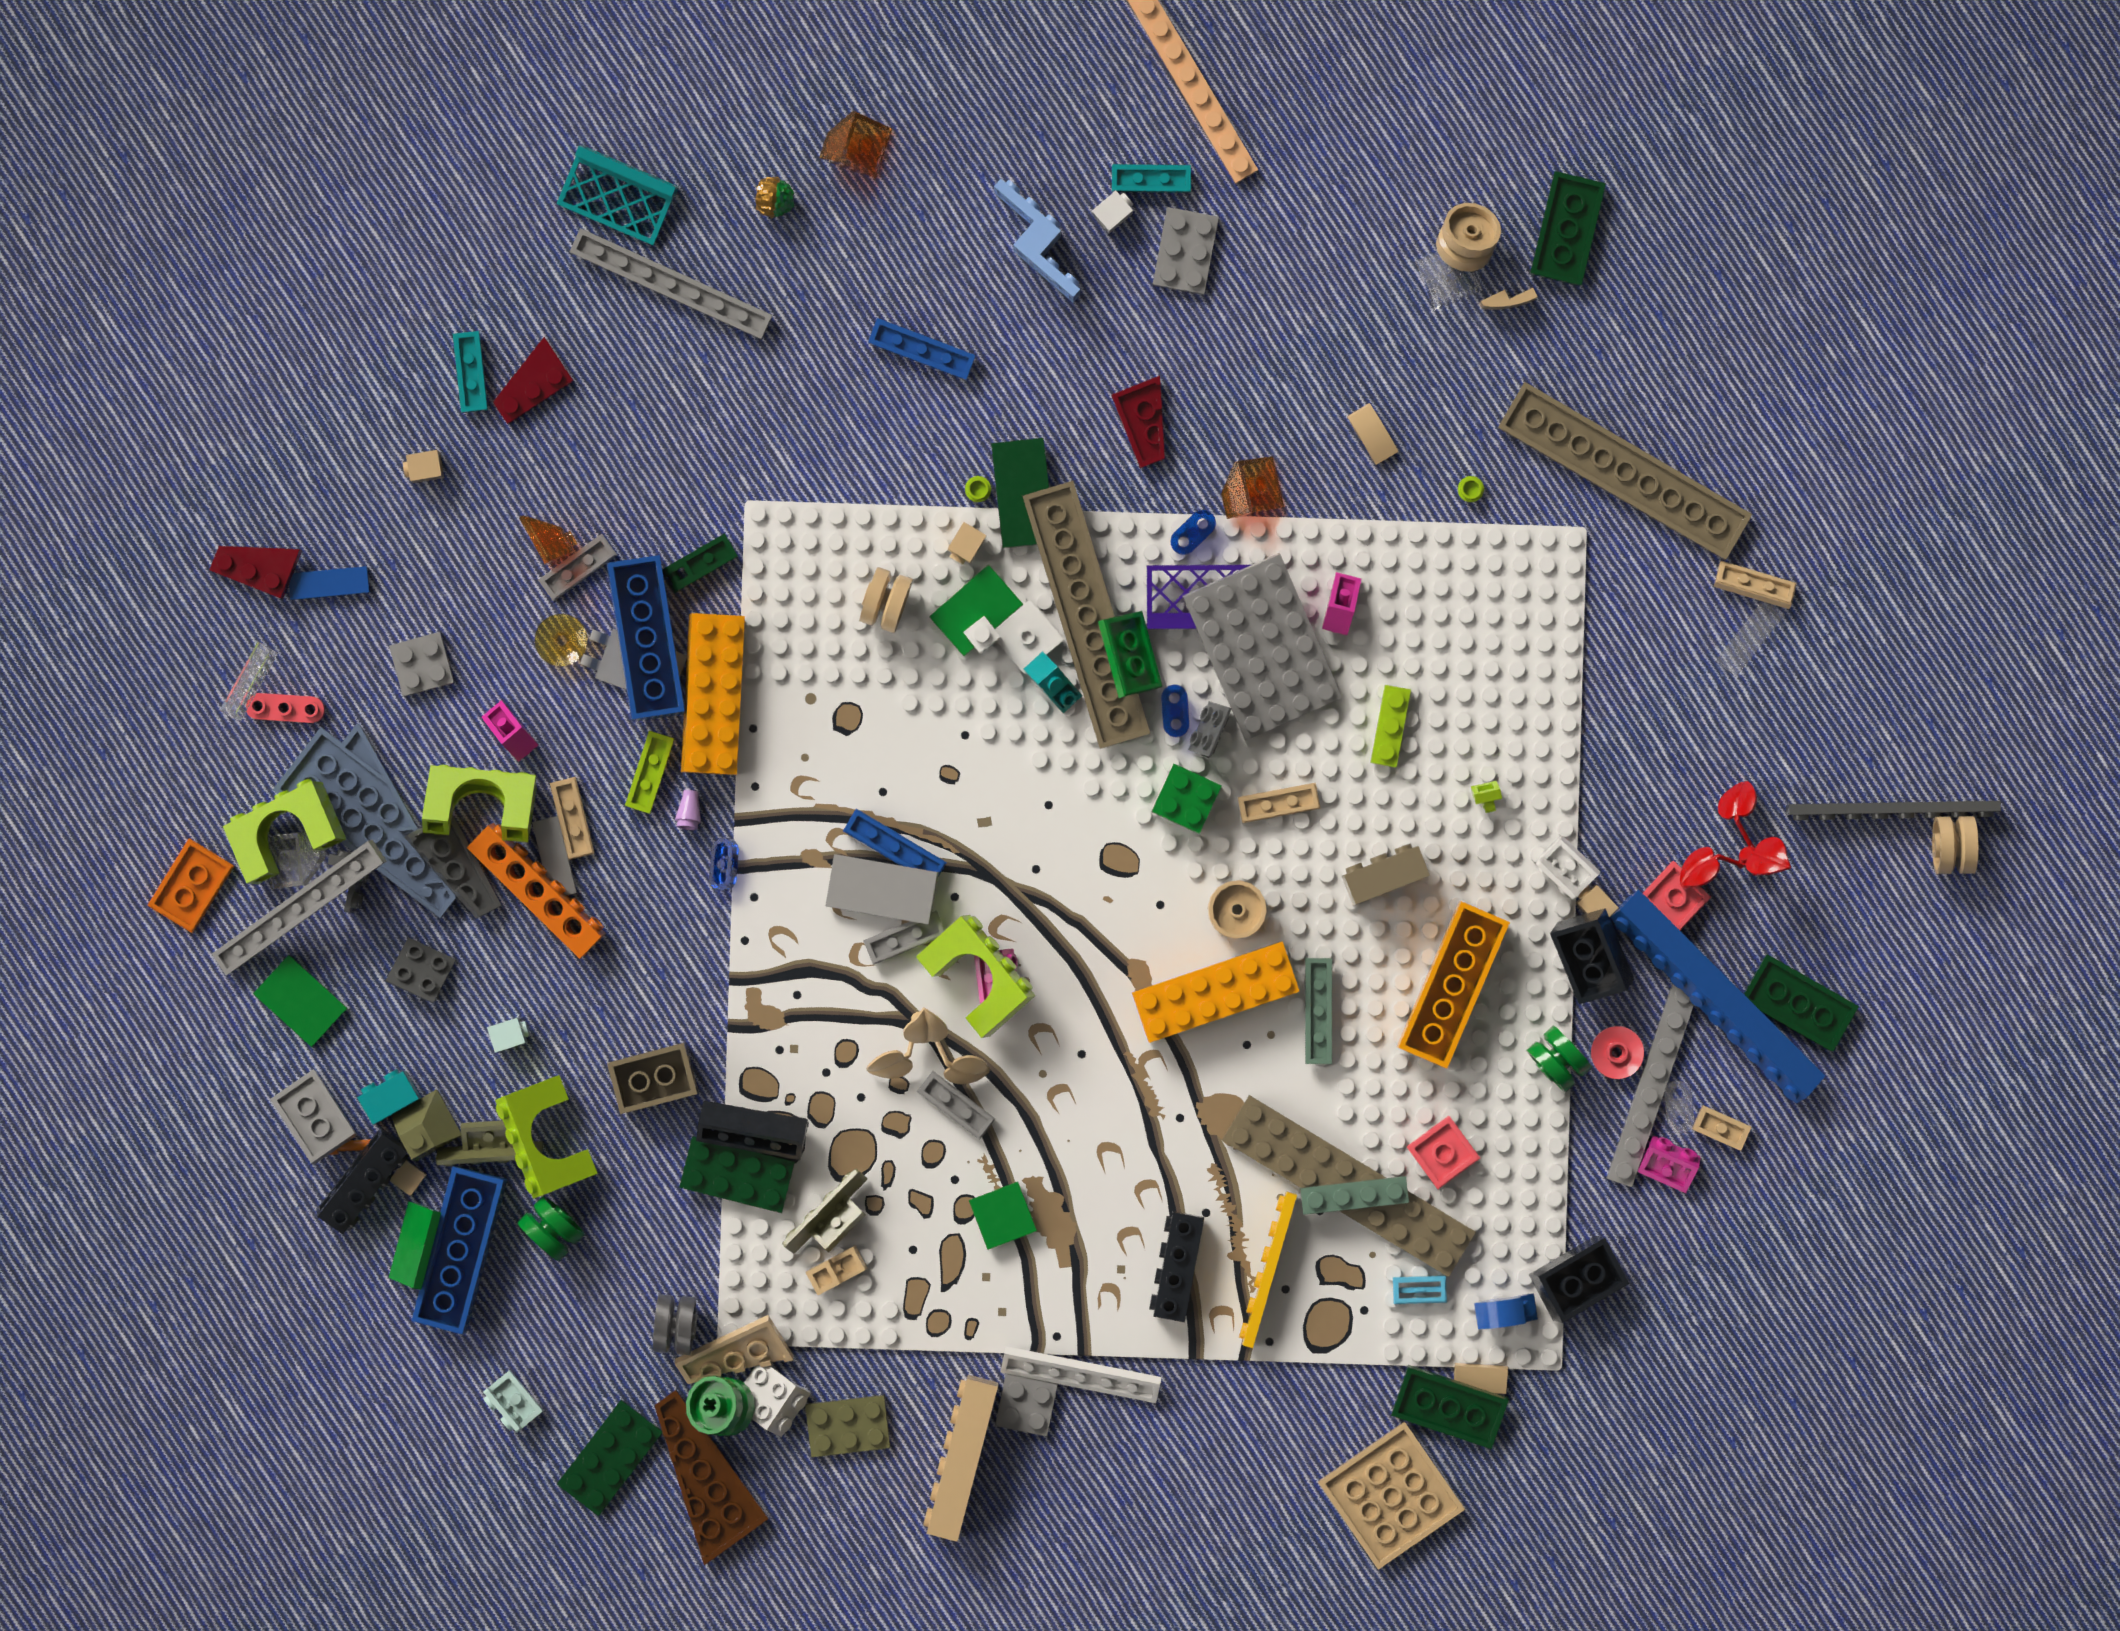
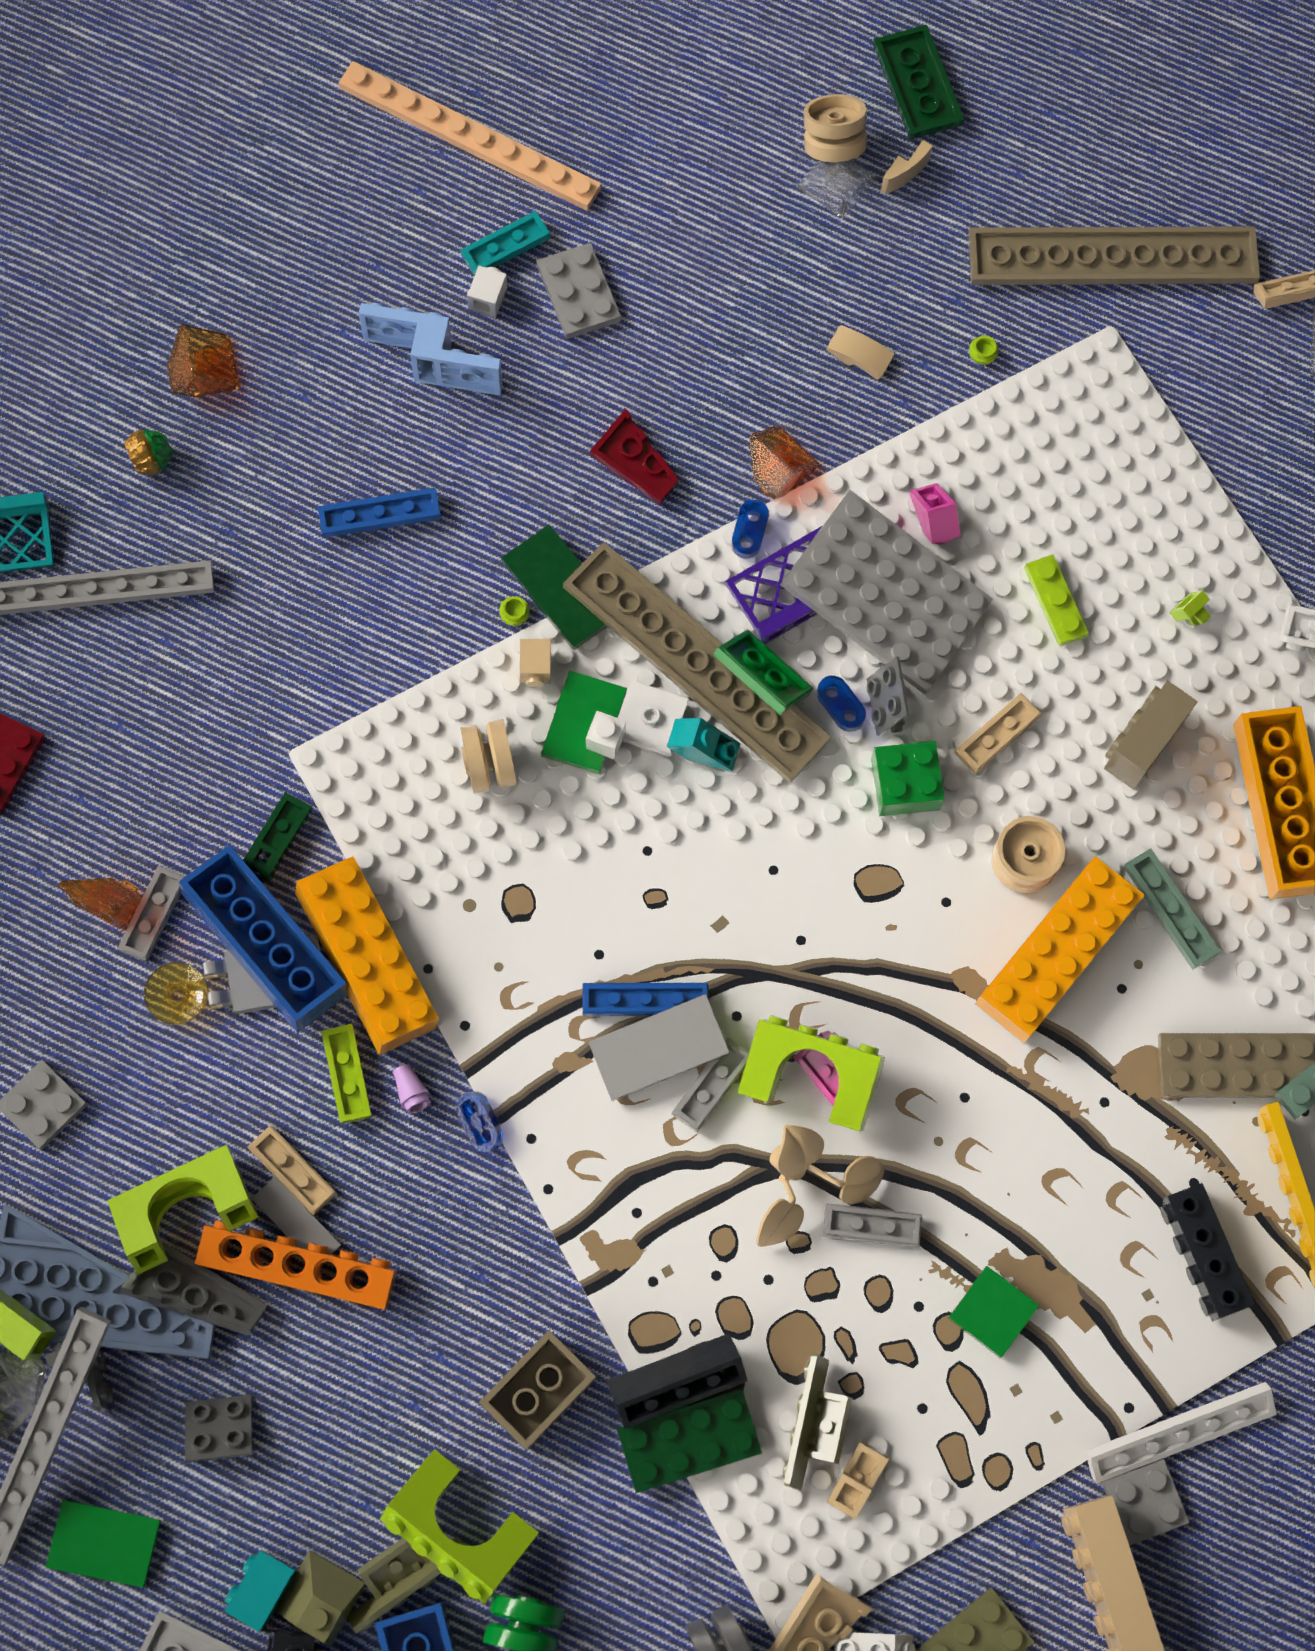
camera: 30 degrees left, 15 degrees down
dark pink slope [482,700,538,762] -> none
light aqua brick [487,1017,530,1053] -> none

